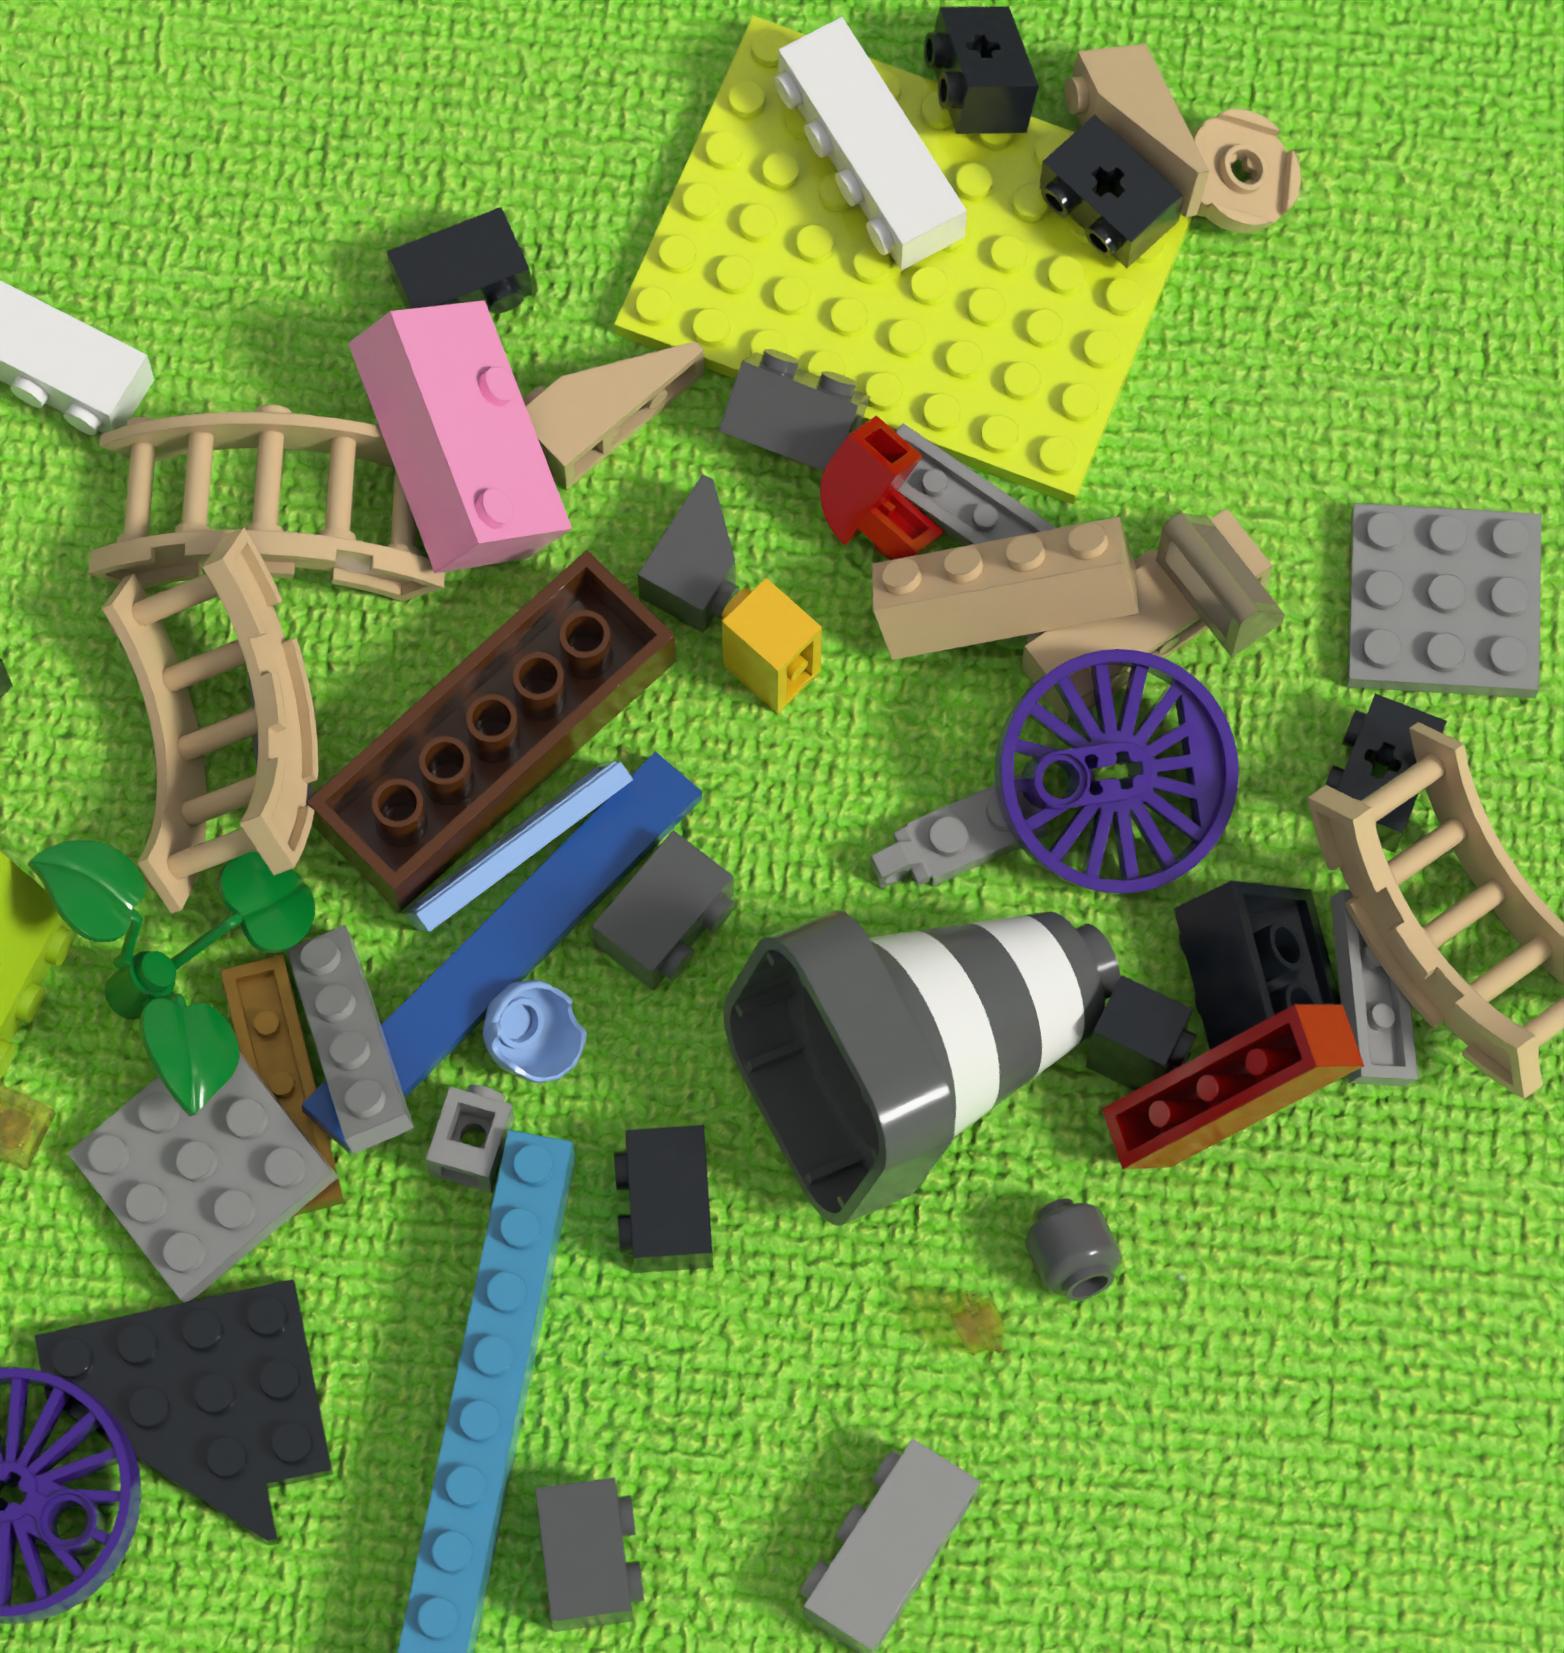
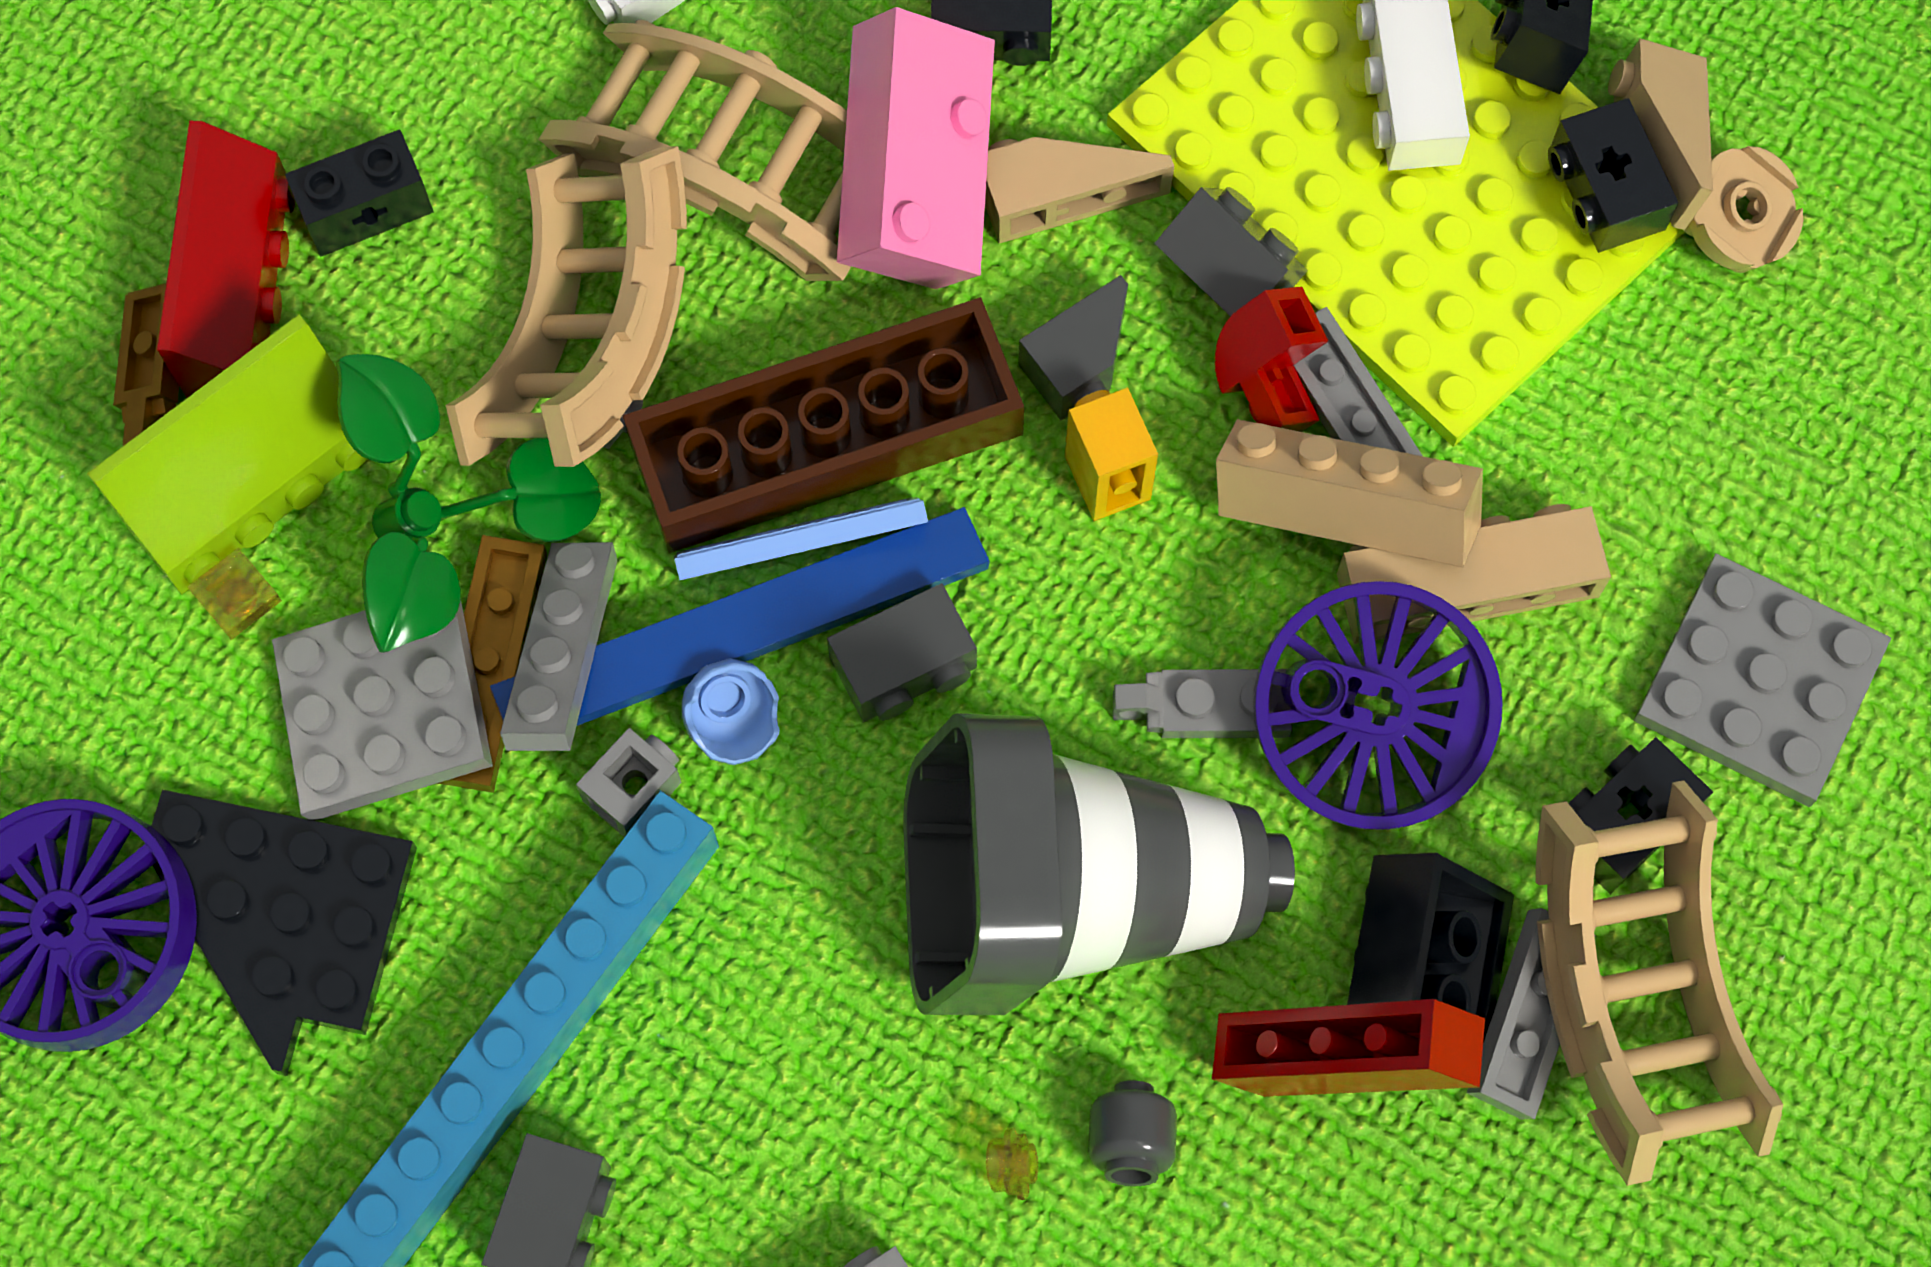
camera: 25 degrees right, 0 degrees up
black brick [614,1125,713,1273] -> none
black brick [1085,975,1197,1091] -> none
dark tan tile [1156,513,1285,658] -> none

